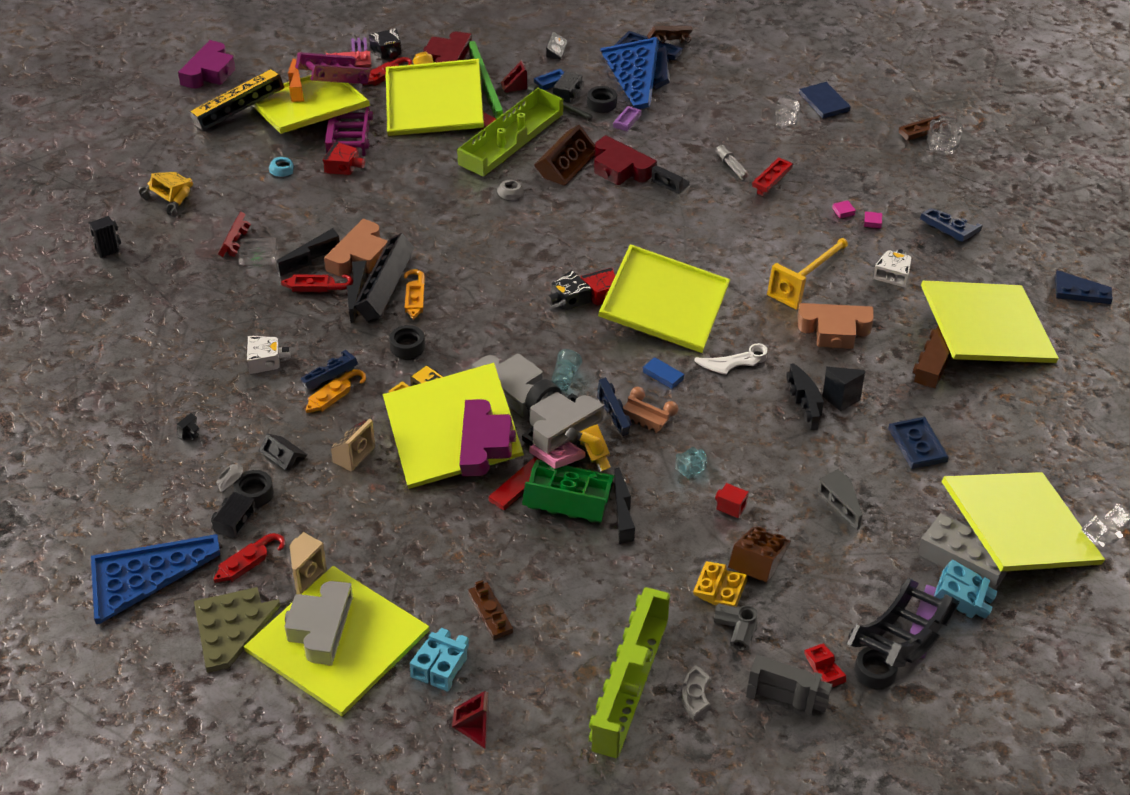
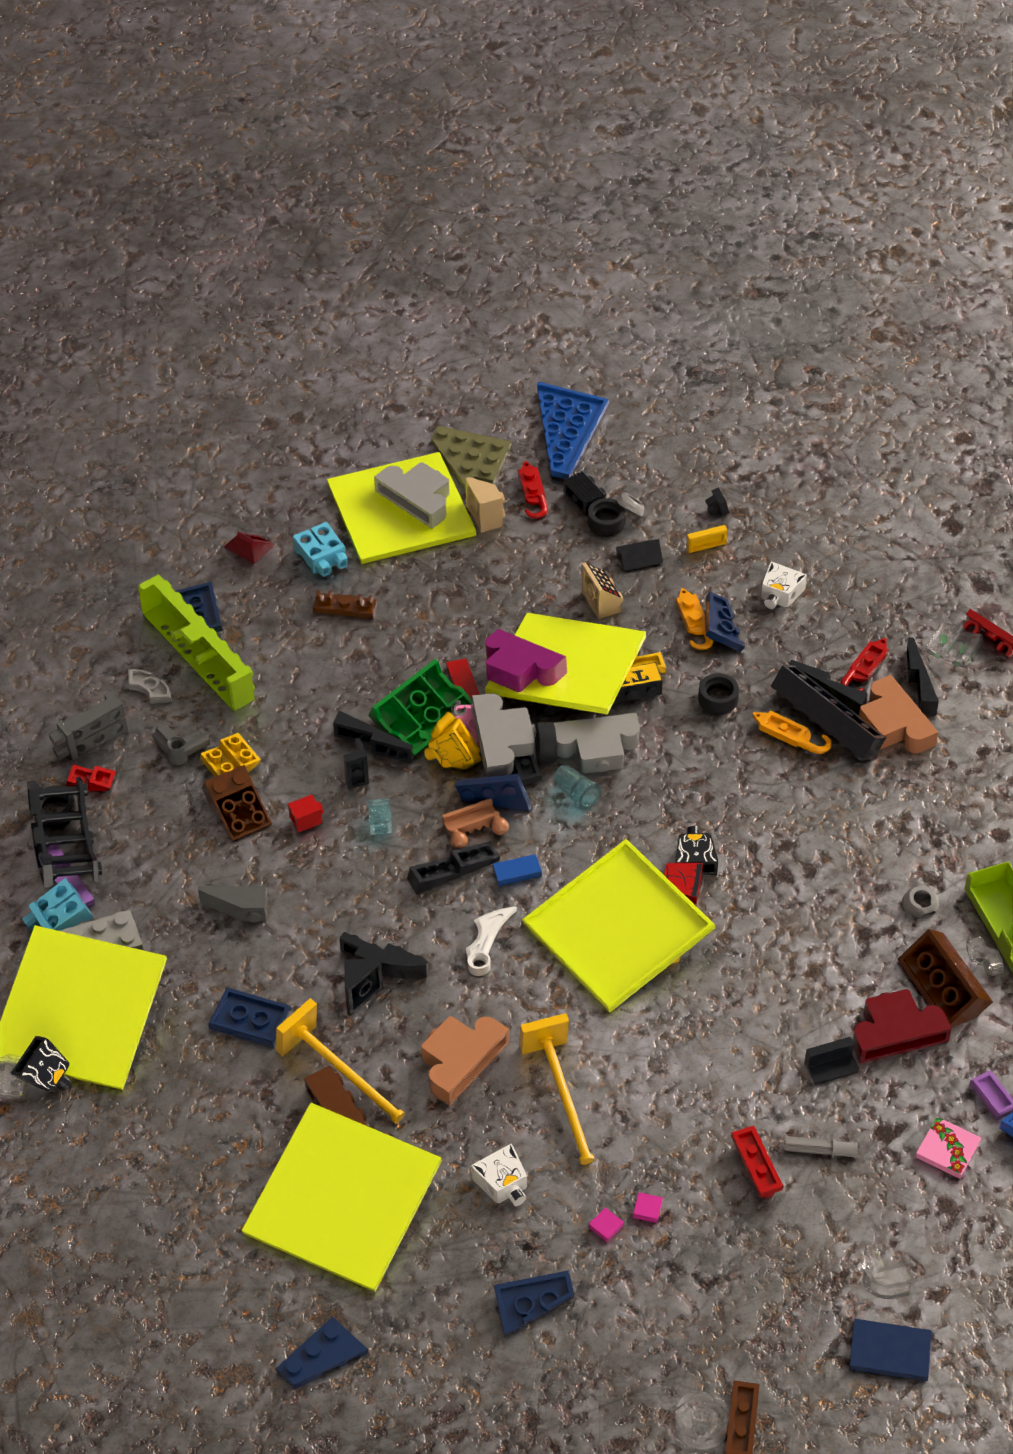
camera: 125 degrees right, 5 degrees up
none -> black torso [10,1036,72,1092]
none -> dark blue wing [175,582,223,632]
none -> yellow tile [276,998,405,1124]
none -> black panel [343,738,369,790]
none -> black slope [407,841,500,895]
none -> yellow tile [686,525,728,553]
none -> bright pink tile [916,1117,982,1179]
none -> clear piece [966,937,1004,976]

